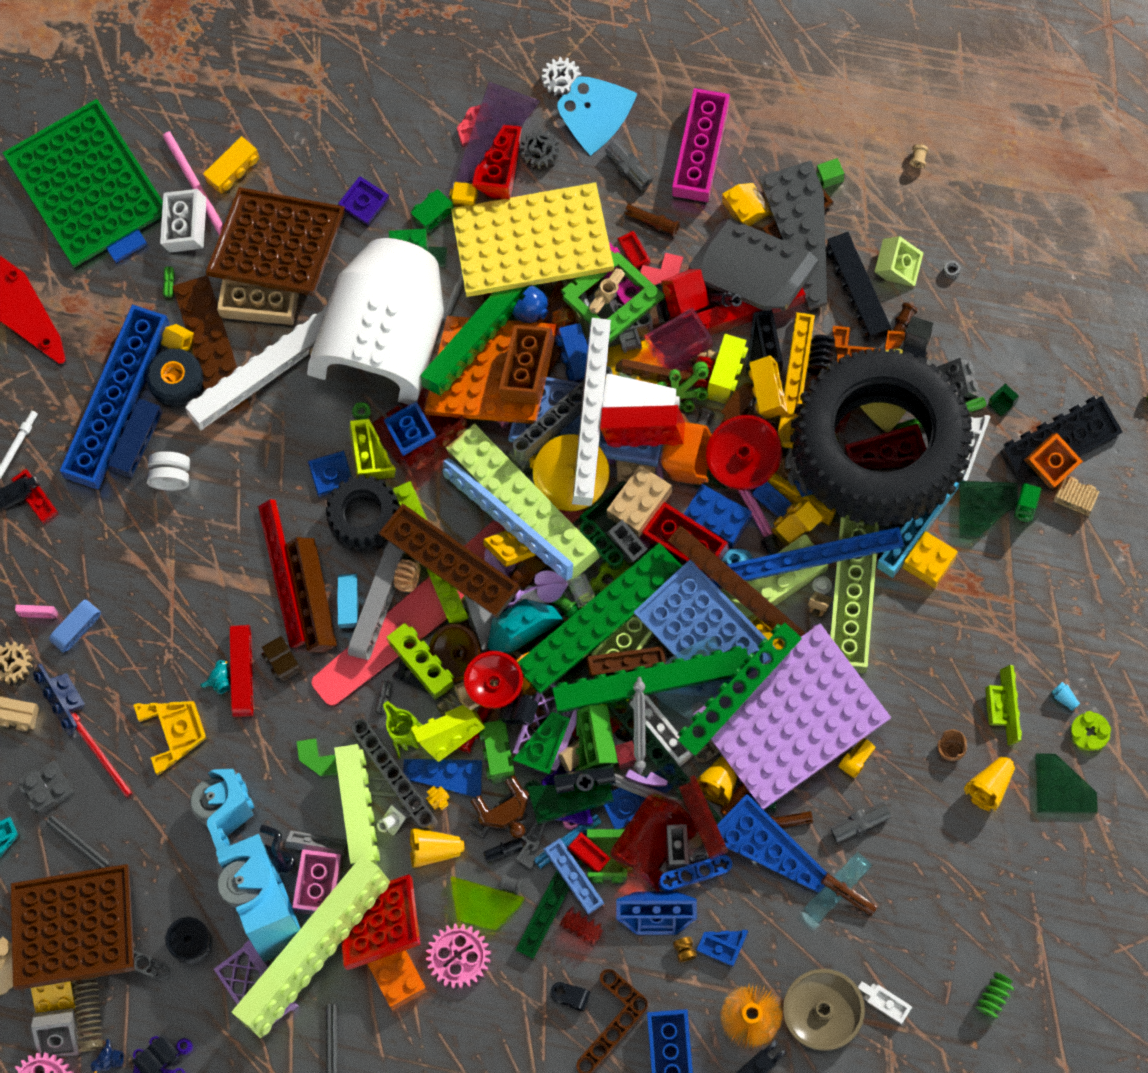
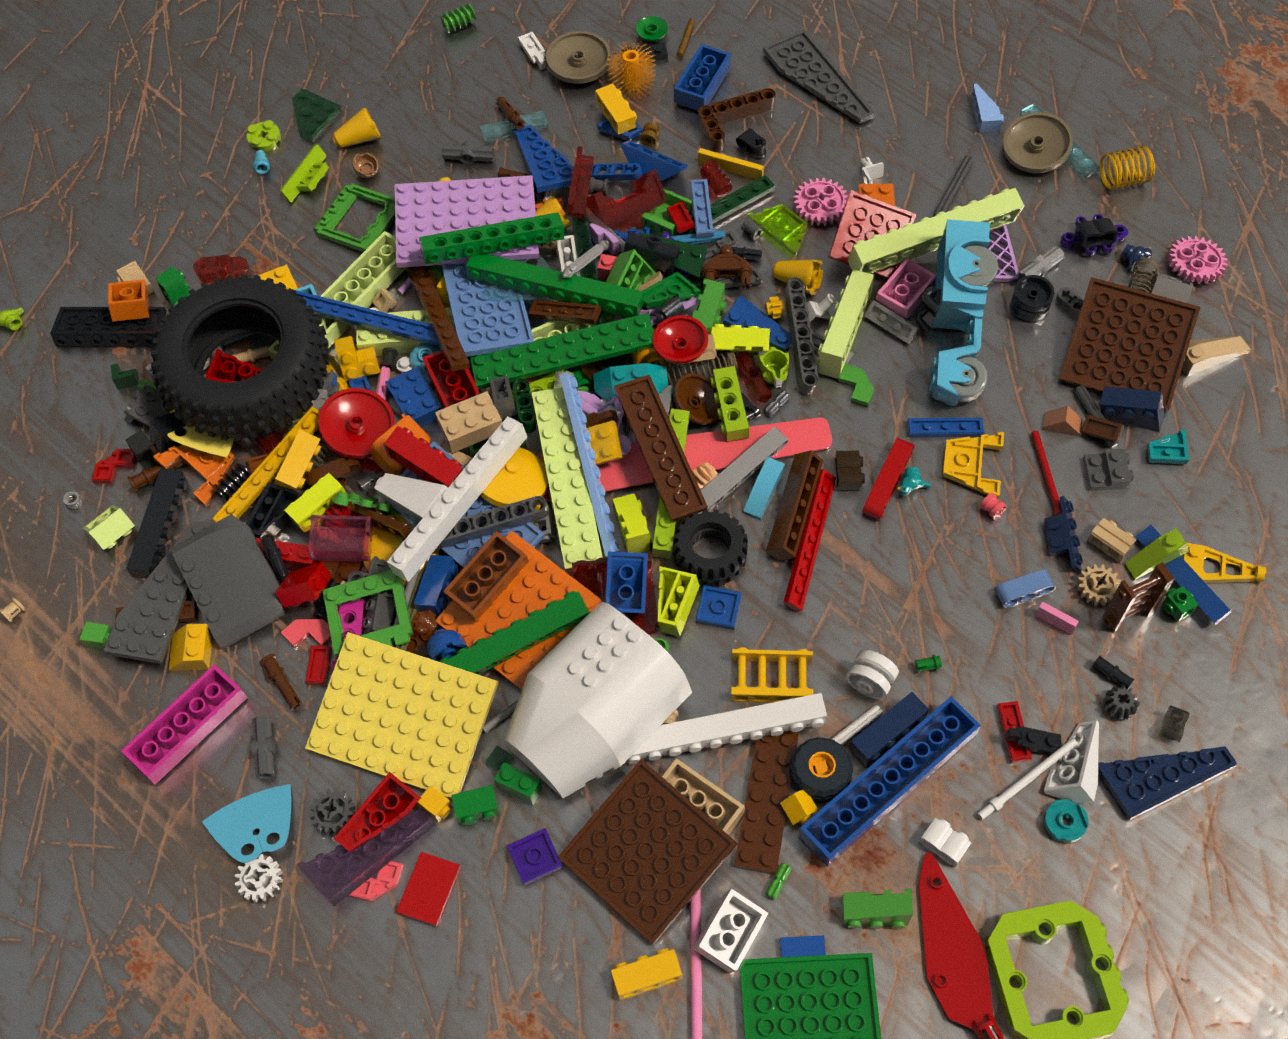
camera: 155 degrees left, 10 degrees down
tan axle [589,269,625,314] -> none
dark grey slope [665,824,689,869] -> none
none -> red tile [92,449,136,484]
none -> clear red piece [193,254,249,283]
none -> bright green hinge [313,184,395,252]
none -> white plate [396,357,413,373]
none -> red tile [396,852,461,927]
none -> yellow brick [595,84,637,135]
none -> neon yellow wedge [612,493,653,553]
none -> yellow tile [698,148,764,180]
none -> yellow fence [731,647,814,703]
none -> clear red piece [735,351,772,404]
none -> white axle [832,705,883,745]
none -> bright green wedge [841,888,913,929]
none -> white bracket [860,157,884,184]
none -> blue tile [907,418,984,437]
none -> green pin [915,654,942,673]
none -> white brick [919,818,971,867]
none -> coral wheel [979,493,1007,520]
none -> light grey piece [1017,247,1065,281]
none -> nougat slope [1042,406,1083,436]
none -> reddish brown tile [1080,415,1124,444]
none -> dark blue wedge [1100,386,1164,432]

